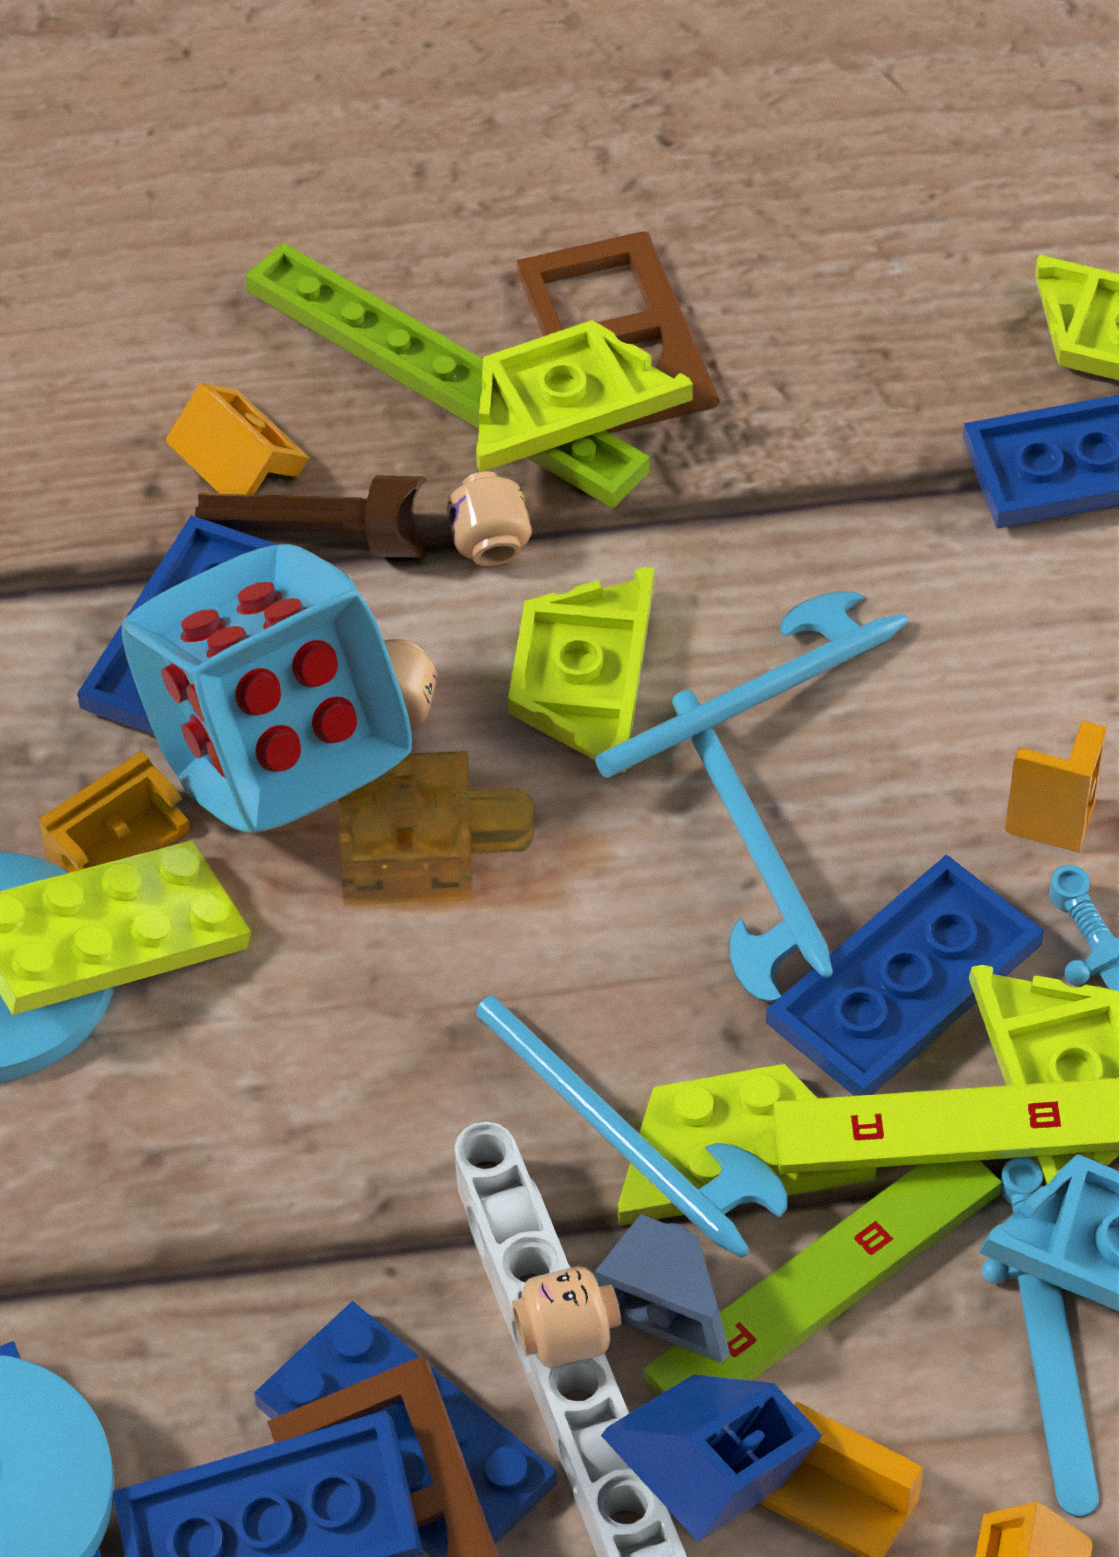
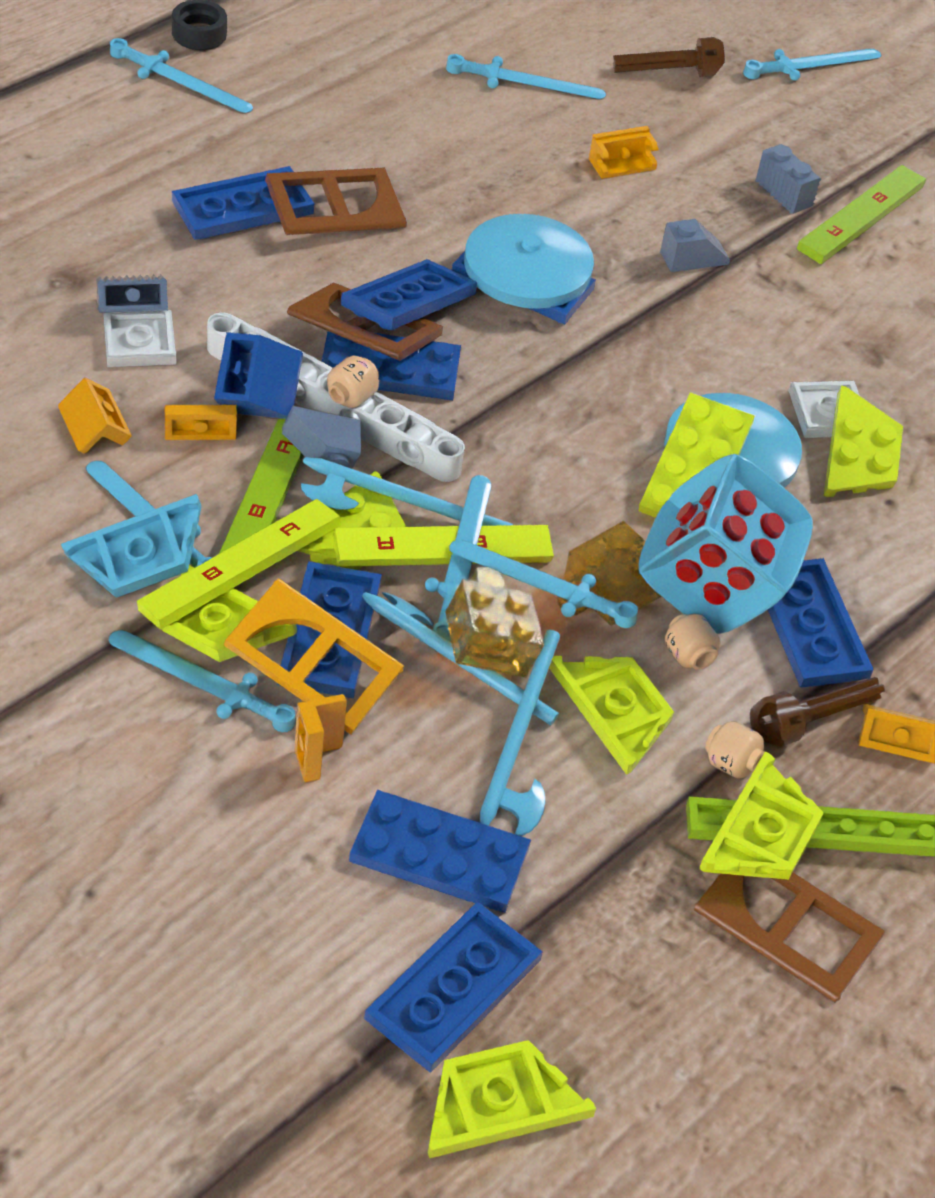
camera: 135 degrees right, 5 degrees down
none -> light orange window [224,578,404,735]
none -> neon yellow tile [333,525,554,566]
none -> blue plate [349,789,531,913]
none -> medium azure sword [425,475,491,642]
none -> clear yellow brick [445,567,544,678]
none -> medium azure sword [449,540,638,628]

